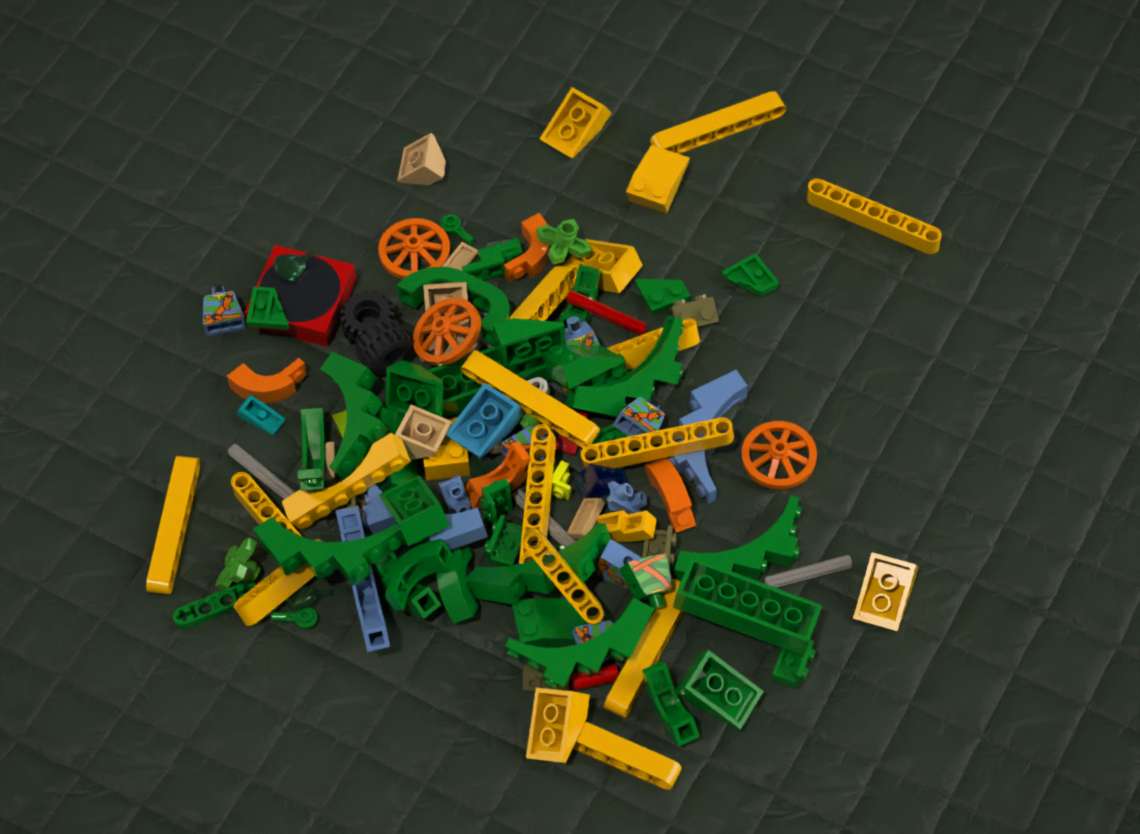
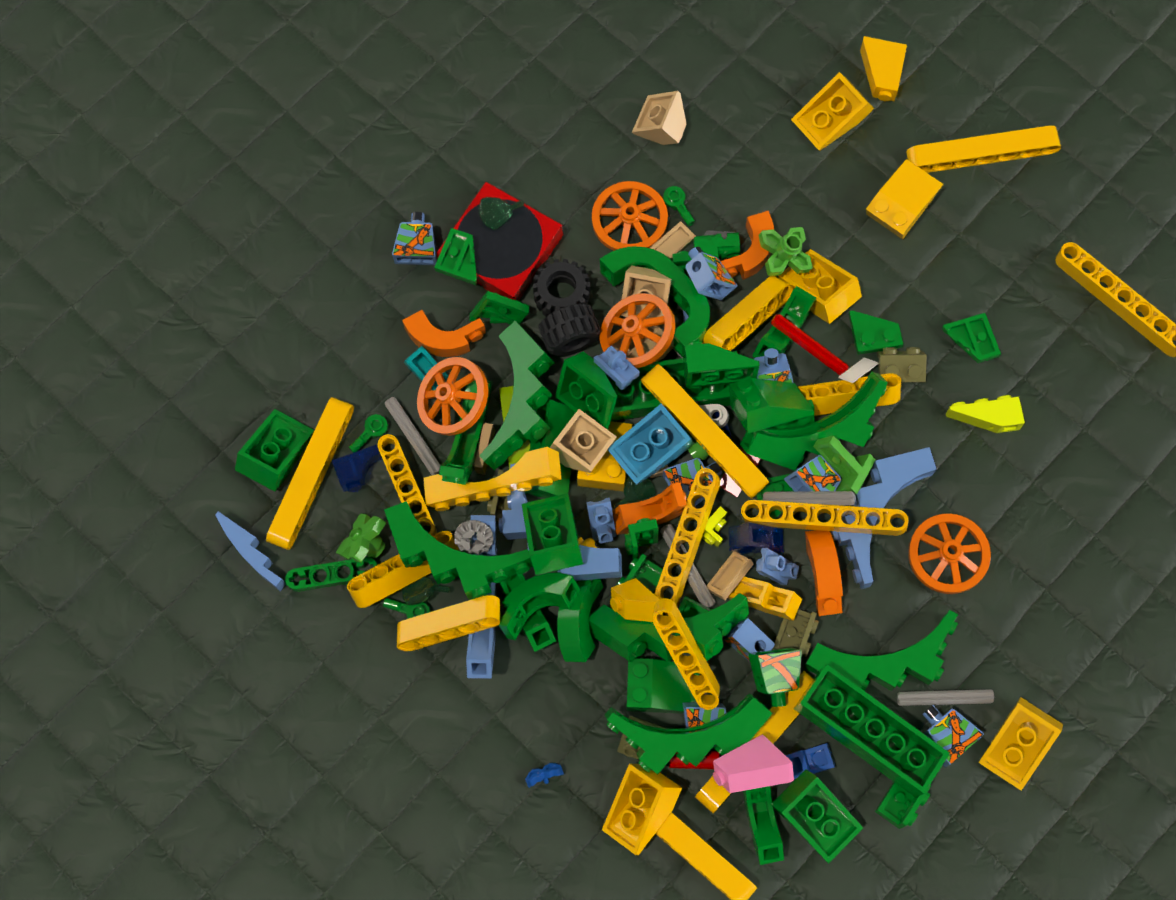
camera: 15 degrees right, 15 degrees up
none -> medium blue slope [215,511,286,591]
none -> green slope [235,409,315,492]
none -> clear blue arch [332,445,382,492]
none -> green plate [348,414,388,454]
none -> yellow beam [397,595,500,651]
none -> orange wheel [417,357,488,436]
none -> light grey gear [454,520,493,555]
none -> green wing [469,291,529,324]
none -> blue piece [525,763,564,788]
none -> medium blue hips [594,346,640,390]
none -> yellow slope [610,578,663,622]
none -> medium blue torso [685,247,737,300]
none -> bright pink slope [713,734,794,793]
none -> light grey axle [763,491,856,505]
none -> blue slope [785,743,836,780]
none -> bright green bracket [813,436,876,495]
none -> white sticker [838,358,879,383]
none -> yellow slope [860,36,907,101]
none -> torso [922,705,984,768]
none -> neon yellow slope [946,395,1025,433]

